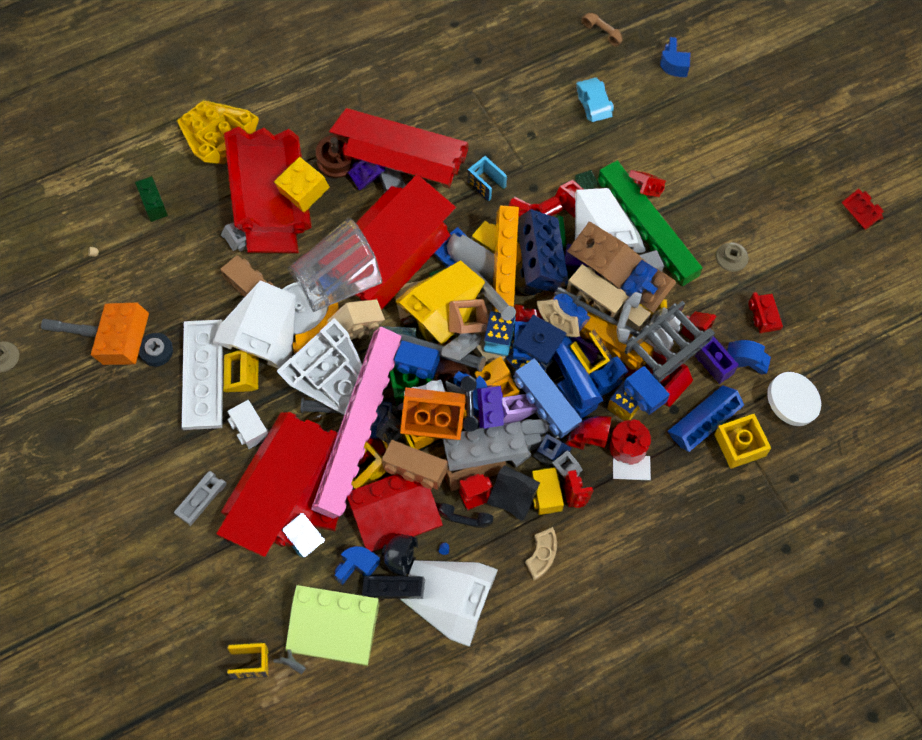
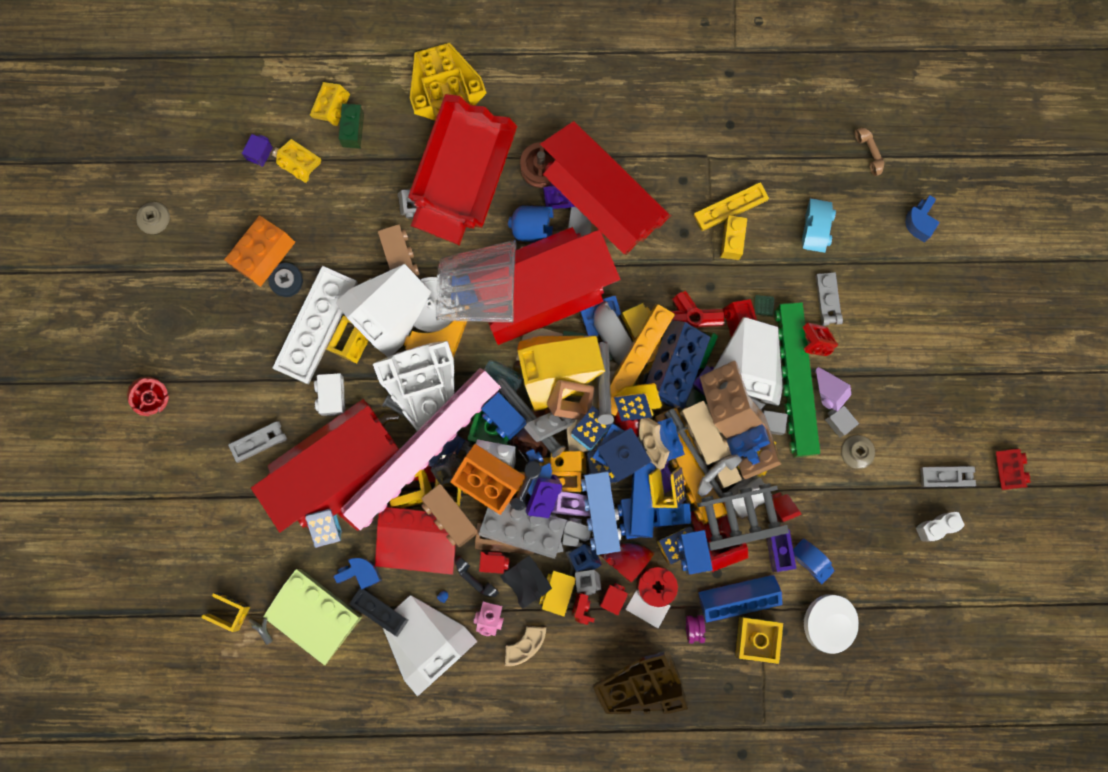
camera: 25 degrees right, 15 degrees up
dark grey piece [41,319,98,338] -> none
yellow brick [274,157,330,212] -> none
tan brick [327,299,385,340] -> none
black cylinder [382,534,418,576] -> none
medium azure piece [467,156,507,201] -> none
red bracket [748,292,783,333] -> none
none -> red cylinder [127,376,169,417]
none -> dark purple brick [242,134,273,167]
none -> yellow bracket [276,139,321,183]
none -> yellow bracket [310,82,350,126]
none -> bright pink brick [474,602,504,636]
none -> blue cylinder [508,206,554,243]
none -> dark brown wedge [593,651,688,714]
none -> red brick [599,583,628,615]
none -> piece [614,383,662,421]
none -> magenta wheel [686,615,705,644]
none -> yellow plate [693,182,769,232]
none -> yellow brick [720,215,747,260]
none -> light grey plate [815,273,843,326]
none -> lavender slope [816,367,851,412]
none -> light grey brick [825,406,859,438]
none -> white brick [916,512,964,541]
none -> light grey plate [920,467,976,487]

